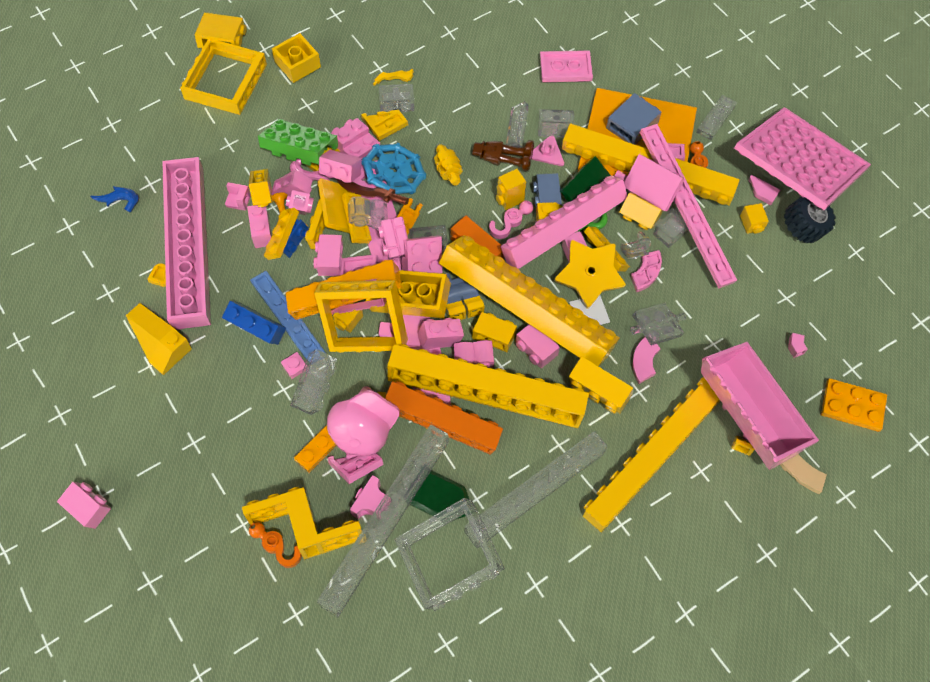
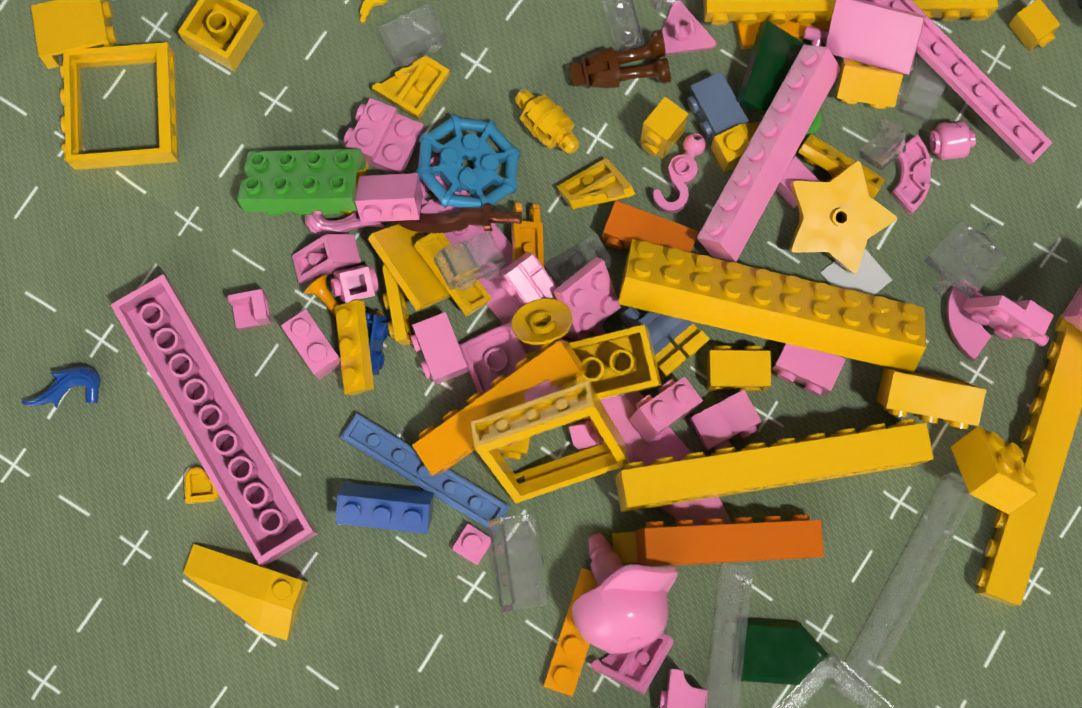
camera: 20 degrees left, 15 degrees up
yellow brick [249,169,272,207] -> none
none -> yellow dish [511,298,573,345]
none -> yellow wing [557,158,635,209]
none -> bright pink head [929,121,976,160]
none -> yellow brick [951,426,1038,514]
none -> bright pink plate [962,295,1054,347]

